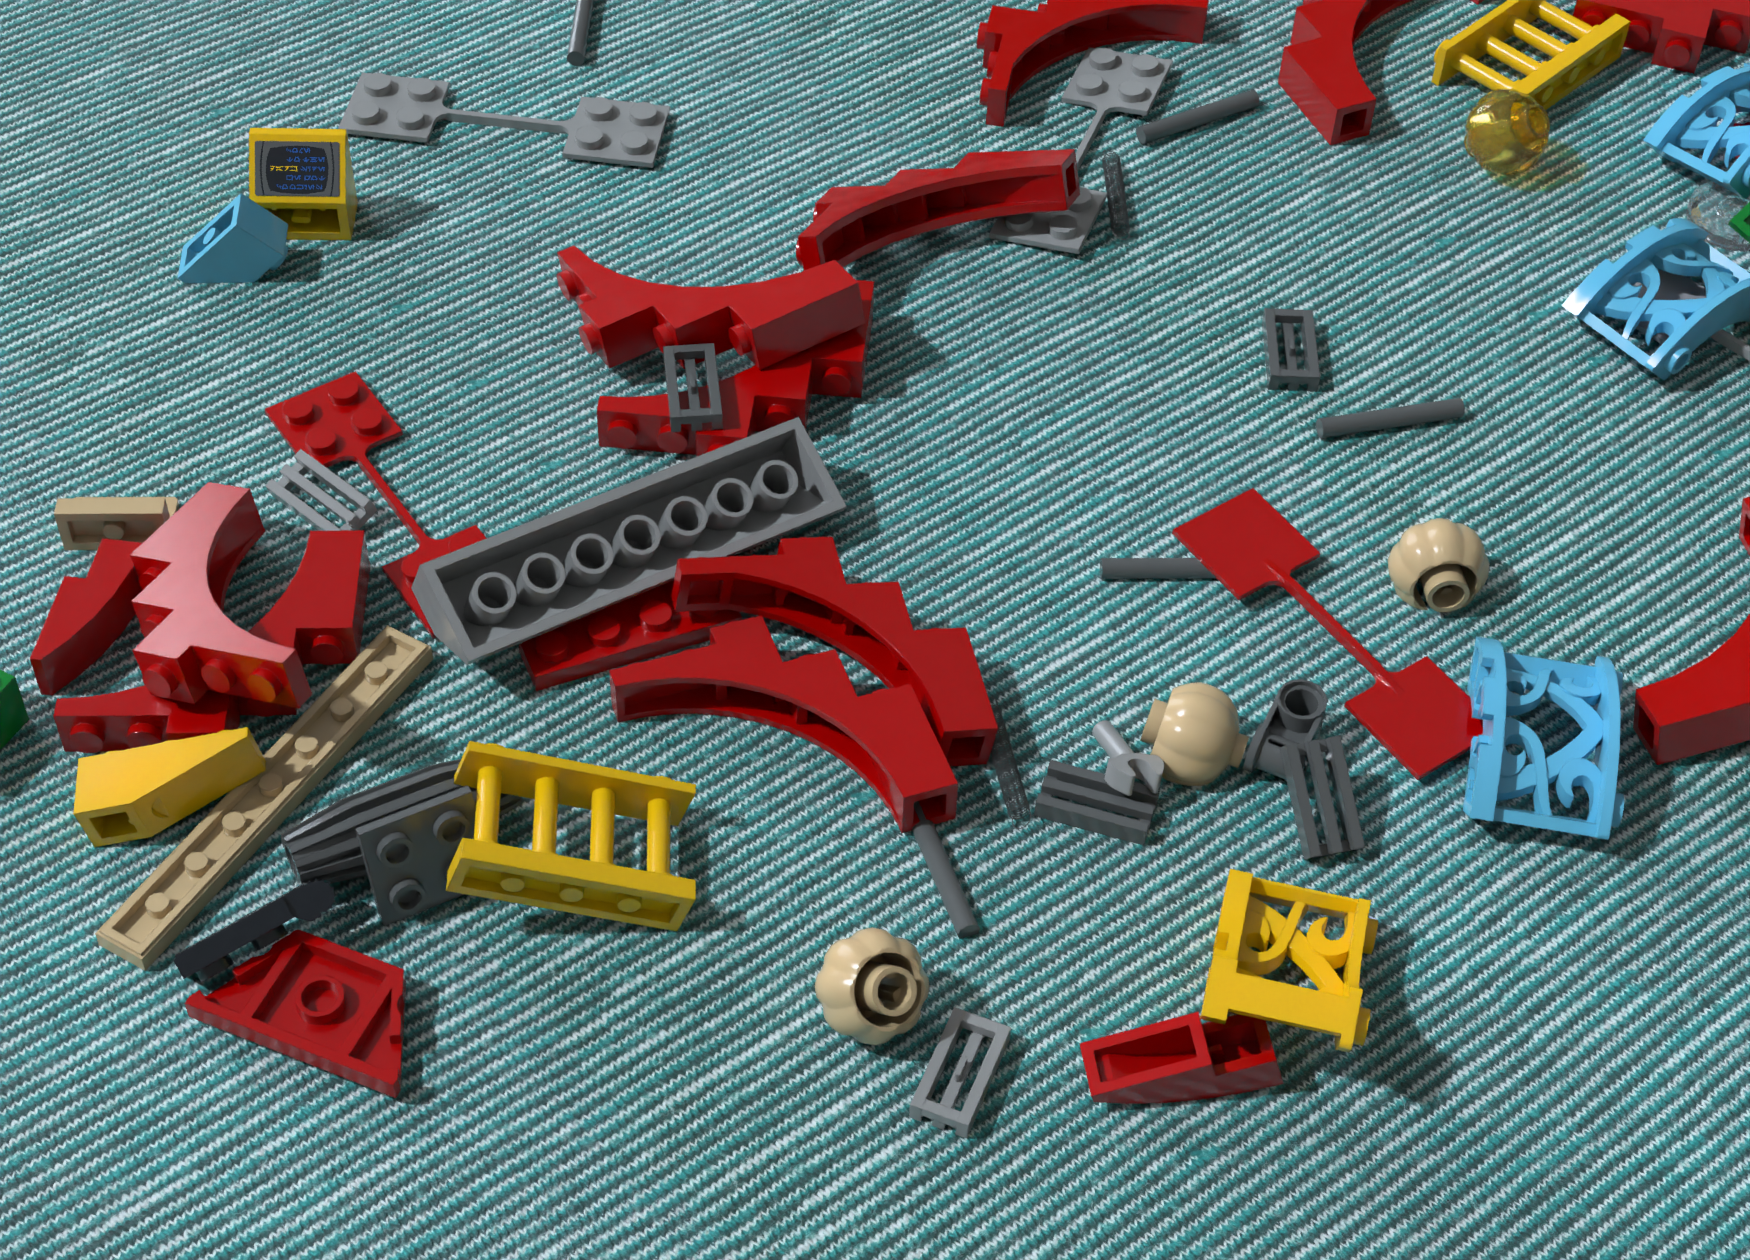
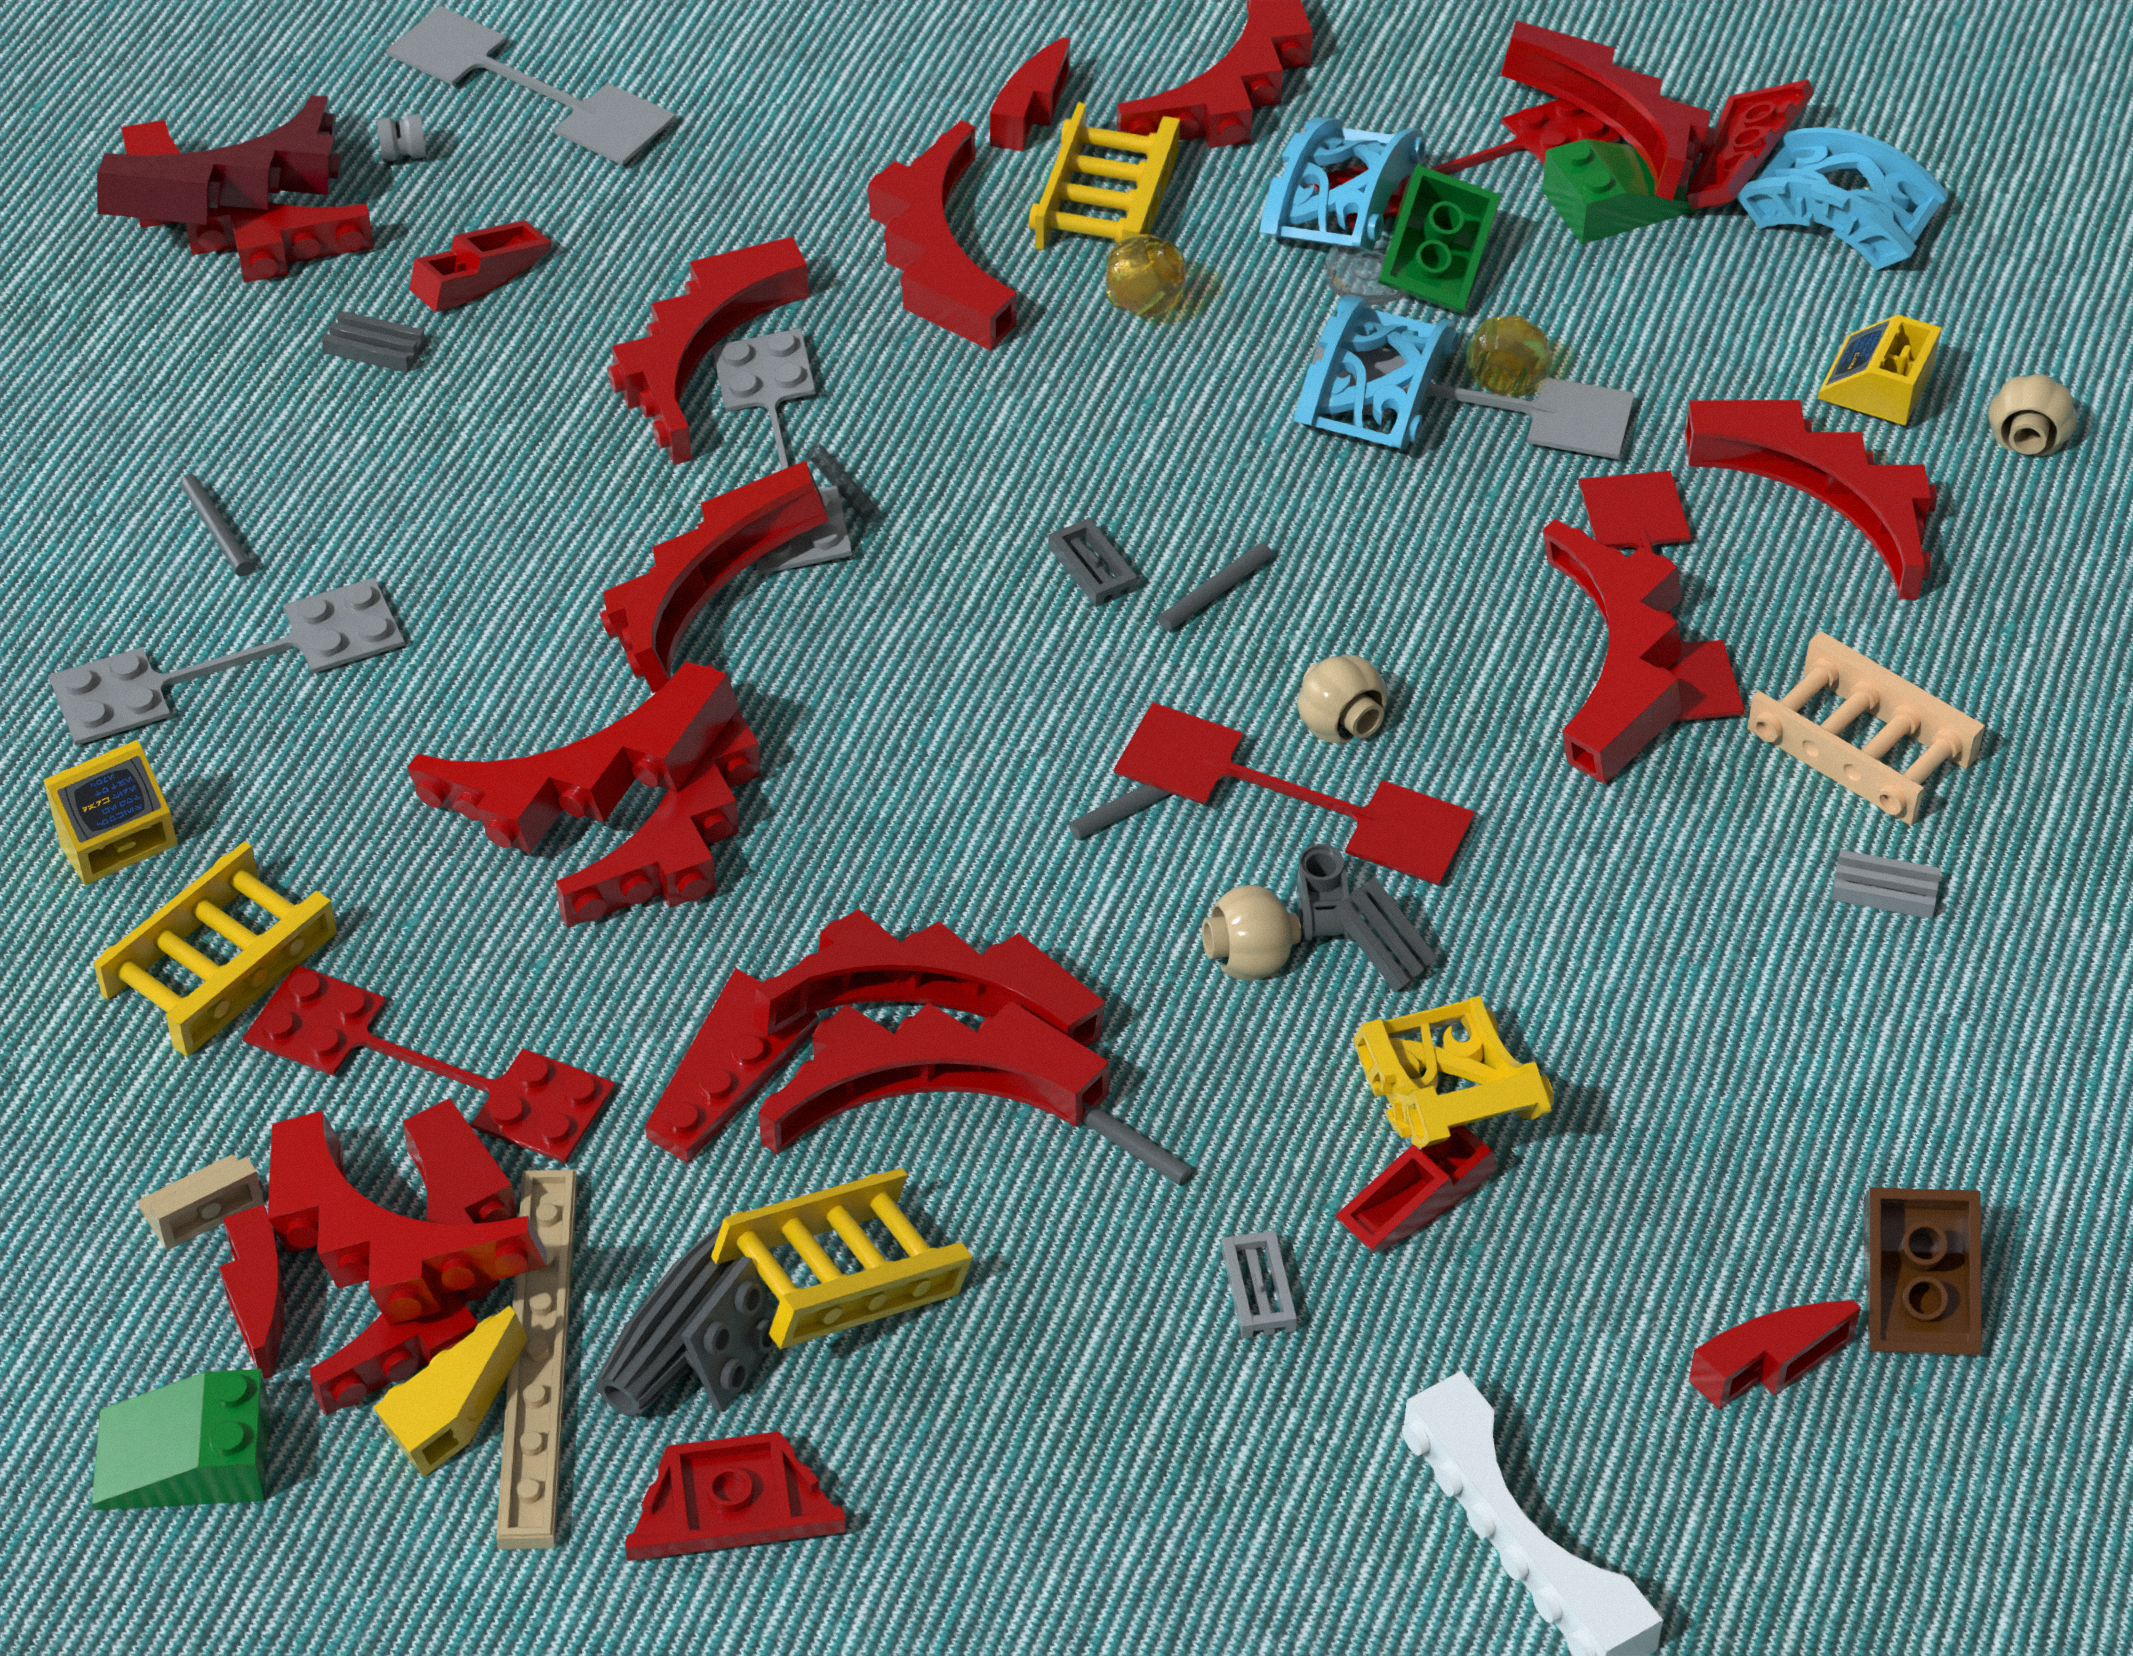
camera: 30 degrees left, 0 degrees up
black hinge [173,879,337,982] -> none
medium azure slope [178,193,288,283] -> none
light grey tile [265,449,377,531] -> none
light grey slope [411,417,847,665] -> none
dark grey tile [663,343,723,432] -> none
tan plant [815,927,930,1045] -> none
dark grey piece [988,697,1031,829] -> none
dark grey tile [1034,760,1160,845] -> none
light grey bar [1092,720,1164,796] -> none
dark grey bar [1136,90,1260,144] -> none
medium azure fence [1463,636,1624,840] -> none
none -> yellow fence [93,841,337,1057]

